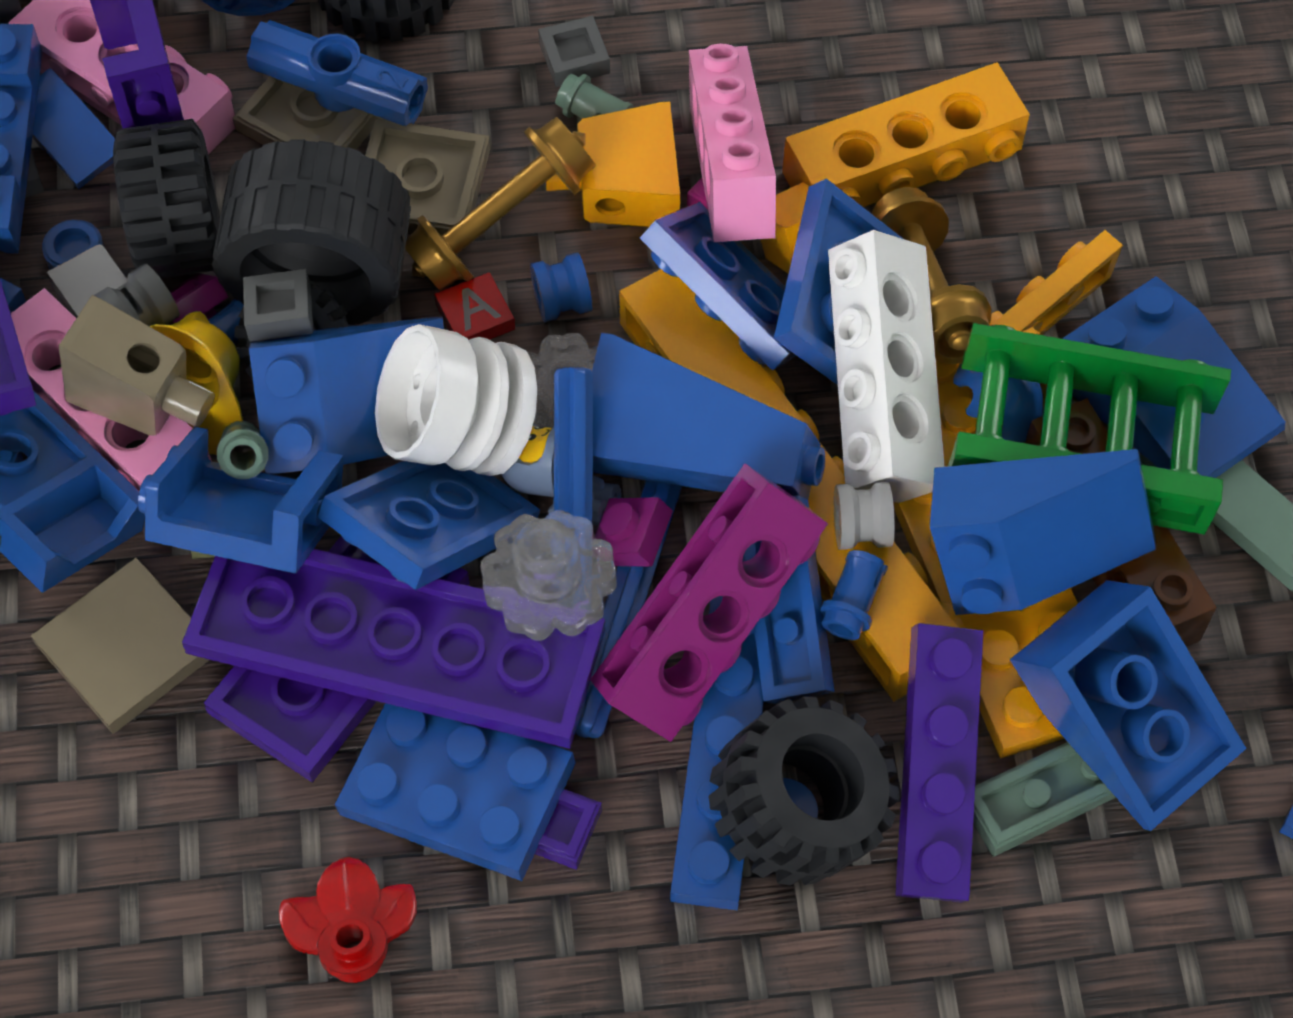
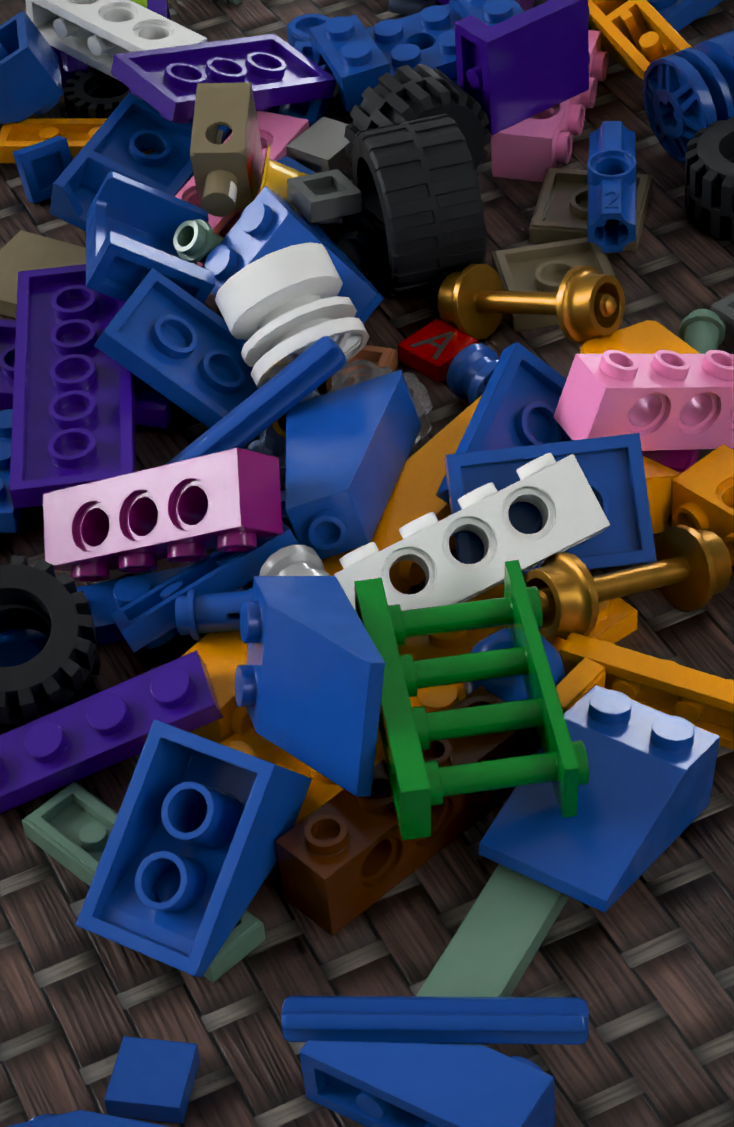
camera: 75 degrees right, 20 degrees down
dark grey wheel [94,264,180,326] -> none
clear plant [480,510,617,641] -> none

